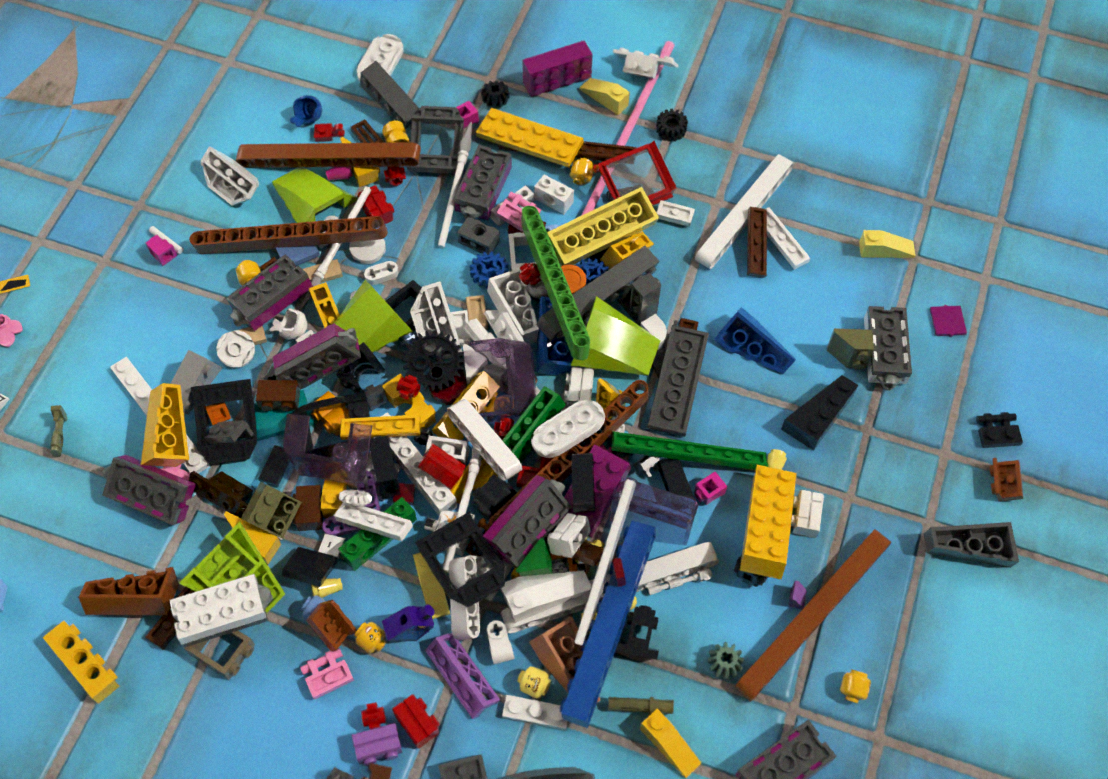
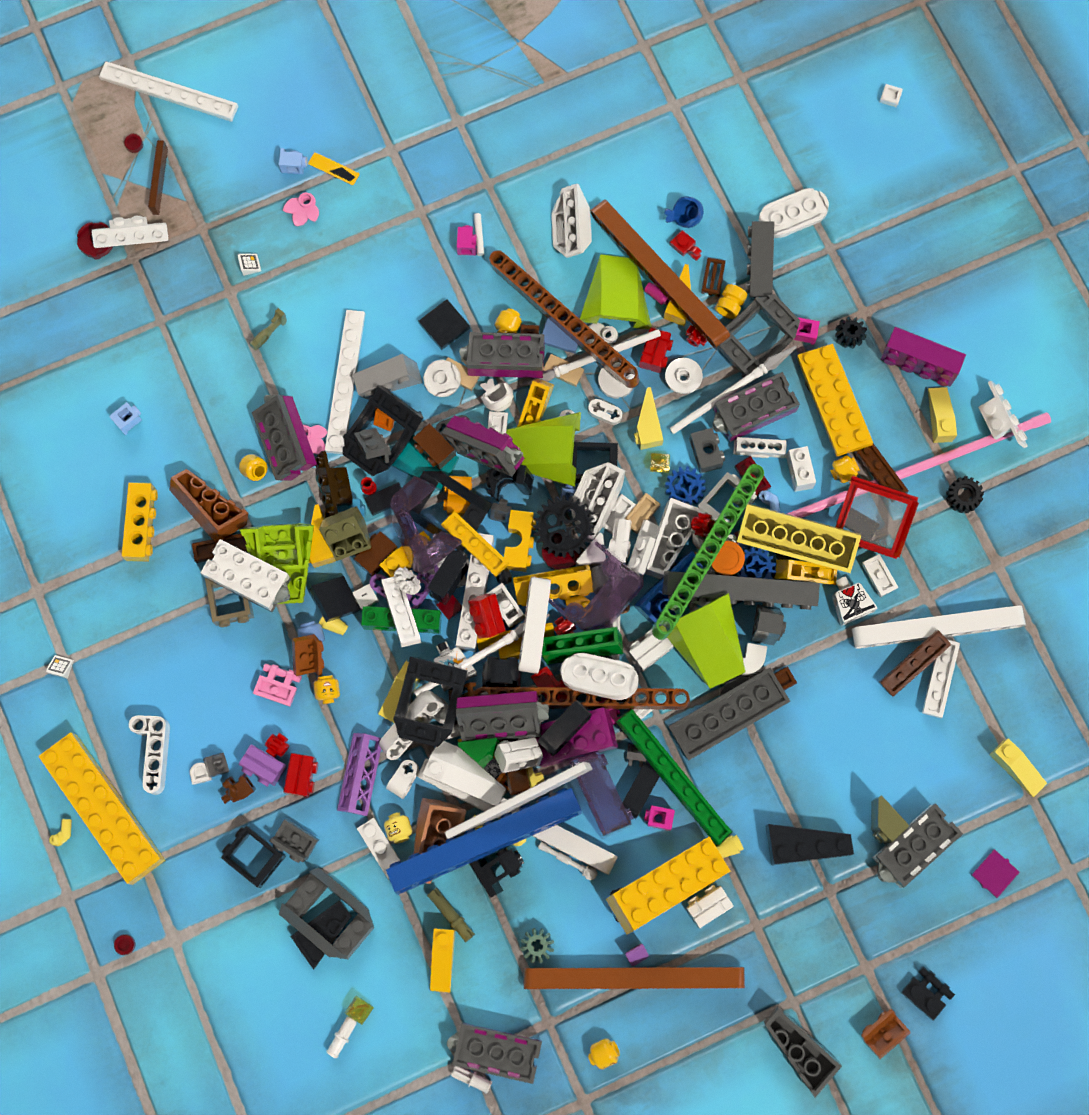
camera: 50 degrees right, 15 degrees up
yellow wedge [141,383,189,467] -> none
dark purple torso [382,604,435,641] -> none
red gear [396,375,420,400] -> none
bright pink plate [496,192,541,232] -> none
yellow slope [596,378,626,420] -> none
dark red tile [613,558,626,587] -> none
blue wedge [714,307,796,374] -> none
none -> yellow head [239,454,268,481]
none -> red pin [361,477,377,495]
none -> black tile [418,299,470,350]
none -> light yellow slope [634,387,663,450]
none -> clear yellow tile [650,453,670,473]
none -> white dish [665,358,703,394]
none -> white torso [832,577,877,626]

